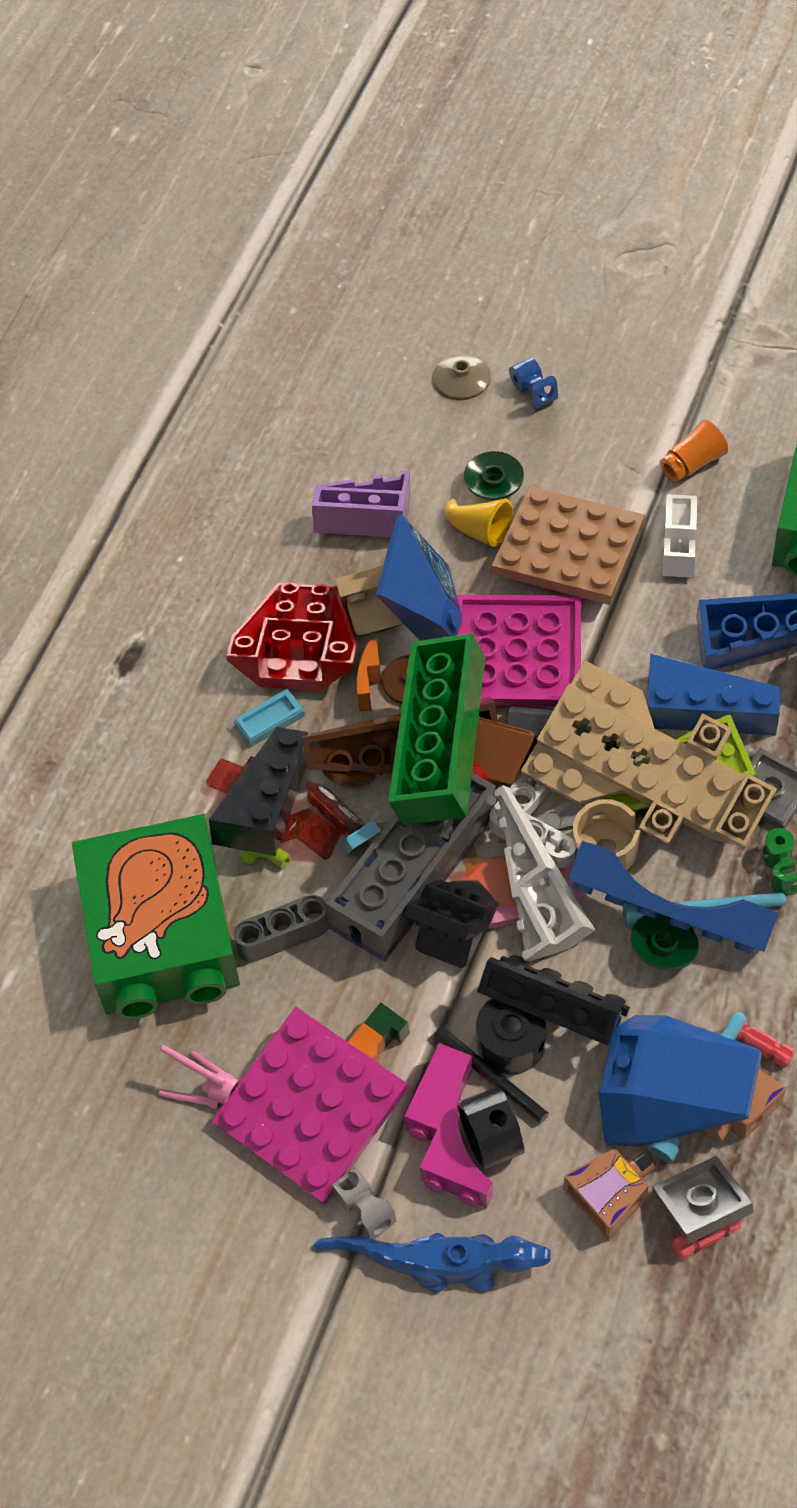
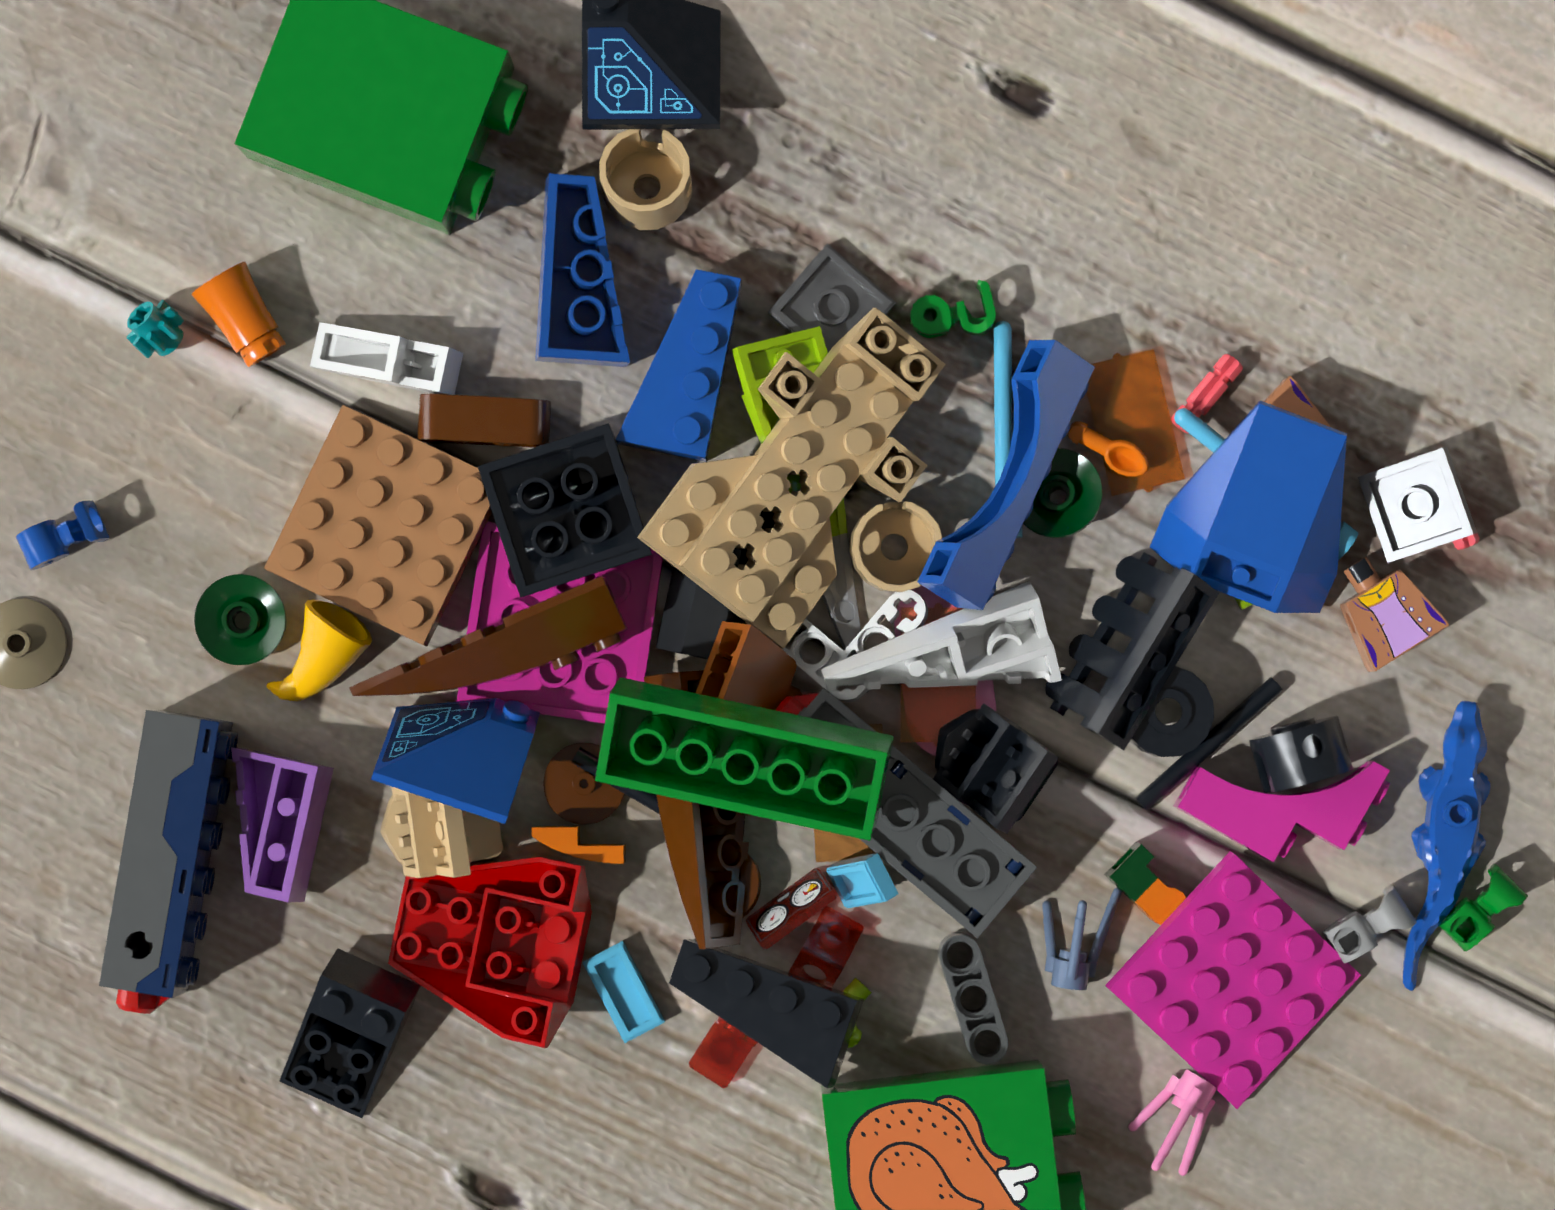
camera: 85 degrees left, 30 degrees up
none -> piece [99,710,238,1014]
none -> teal gear [126,300,184,358]
none -> black slope [279,948,421,1118]
none -> reddish brown wedge [349,576,628,696]
none -> reddish brown beam [417,394,551,448]
none -> black slope [478,423,652,598]
none -> sand blue plant [1042,887,1122,990]
none -> orange piece [1067,421,1149,477]
none -> clear orange piece [1086,349,1185,497]
none -> green leg [1439,864,1528,951]

